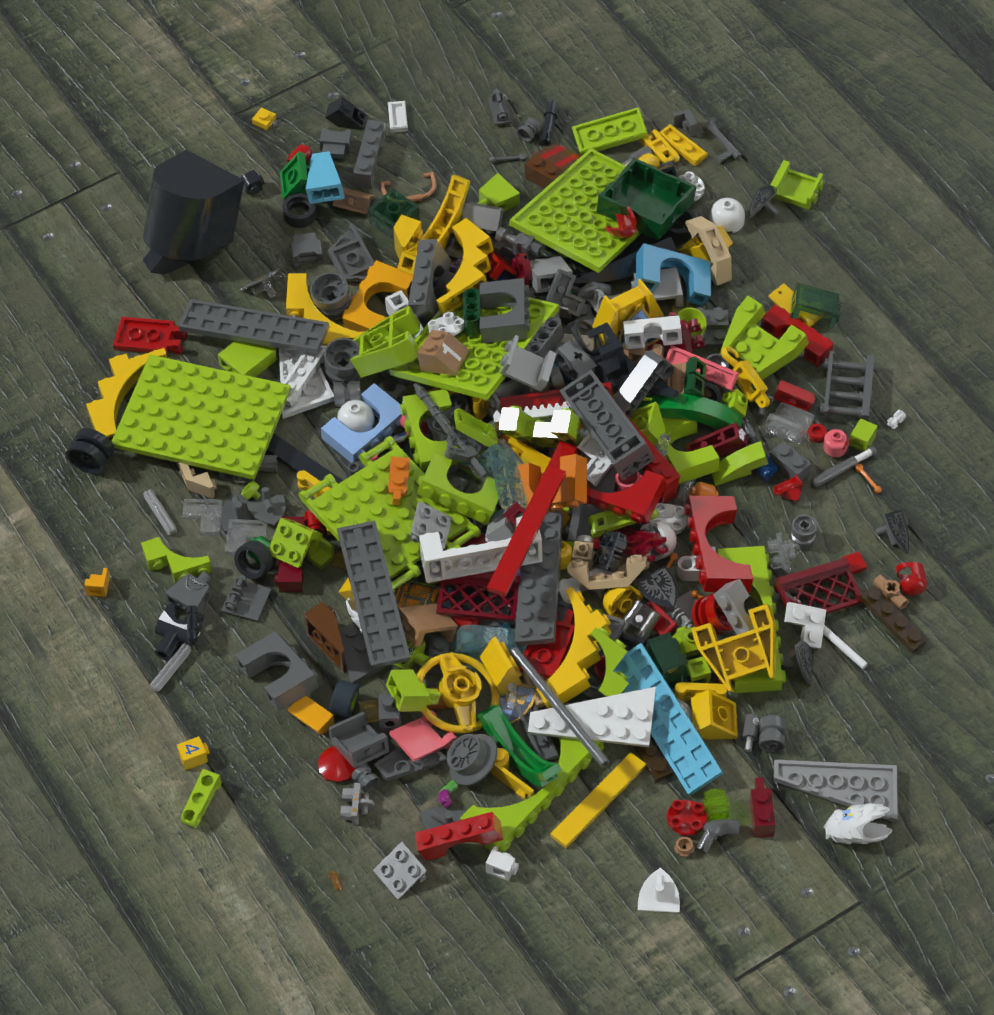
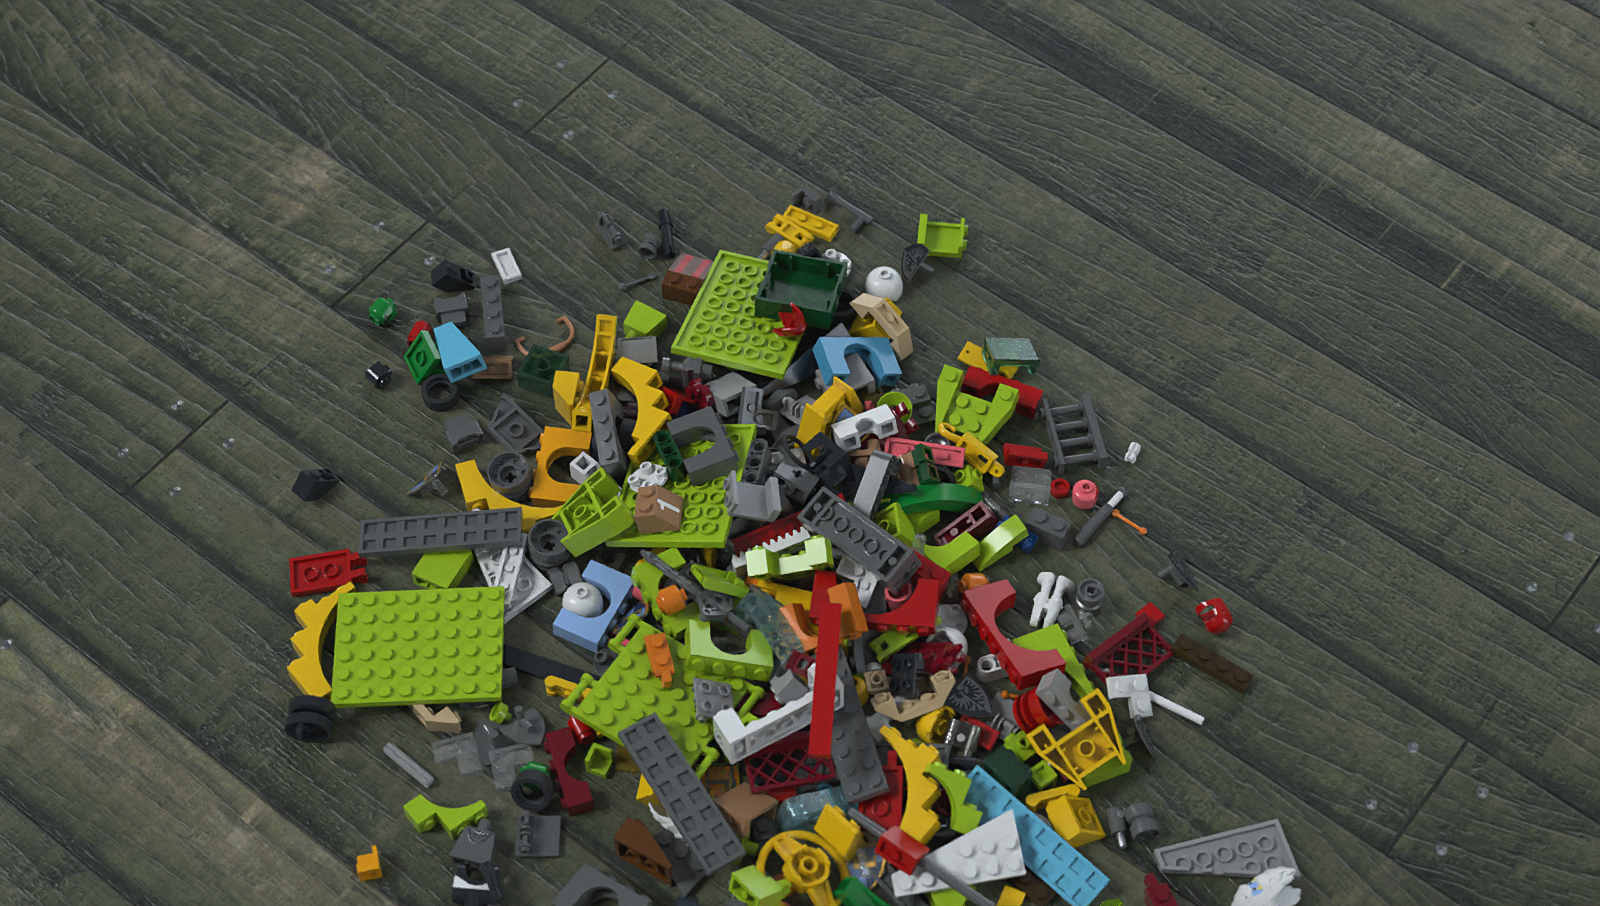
camera: 20 degrees left, 0 degrees up
black brick [143,150,244,261] -> none
yellow plate [252,108,276,130] -> none
lime bracket [269,518,323,568] -> none
lime tile [572,107,648,156] -> none
red piece [773,475,803,501] -> none
lime panel [849,419,878,452] -> none
medium nougat axle [873,574,909,610] -> none
none -> green head [368,297,397,326]
none -> orange head [655,585,688,616]
none -> red panel [874,826,929,876]
none -> white piece [1030,572,1075,628]

